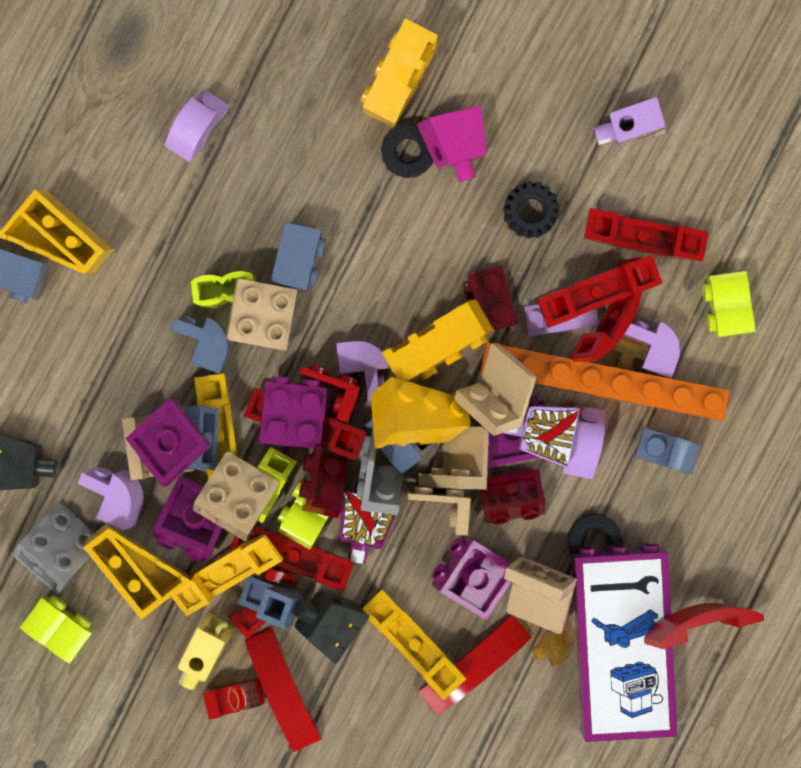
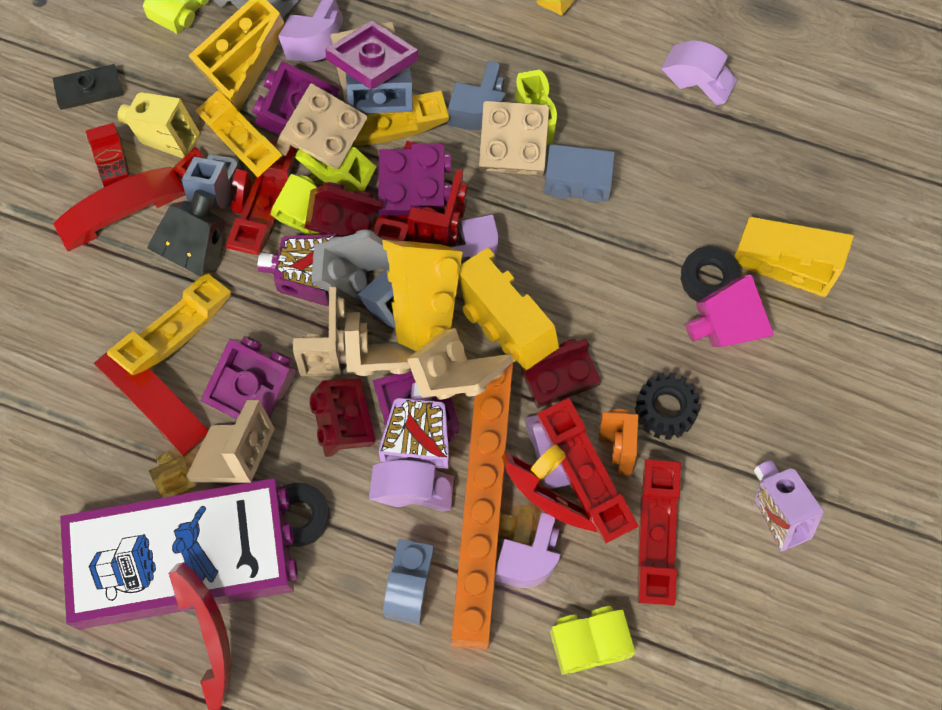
camera: 80 degrees right, 20 degrees down
none -> pearl dark grey plate [52,64,123,110]
none -> yellow tile [531,444,566,479]
none -> orange bracket [599,409,638,476]

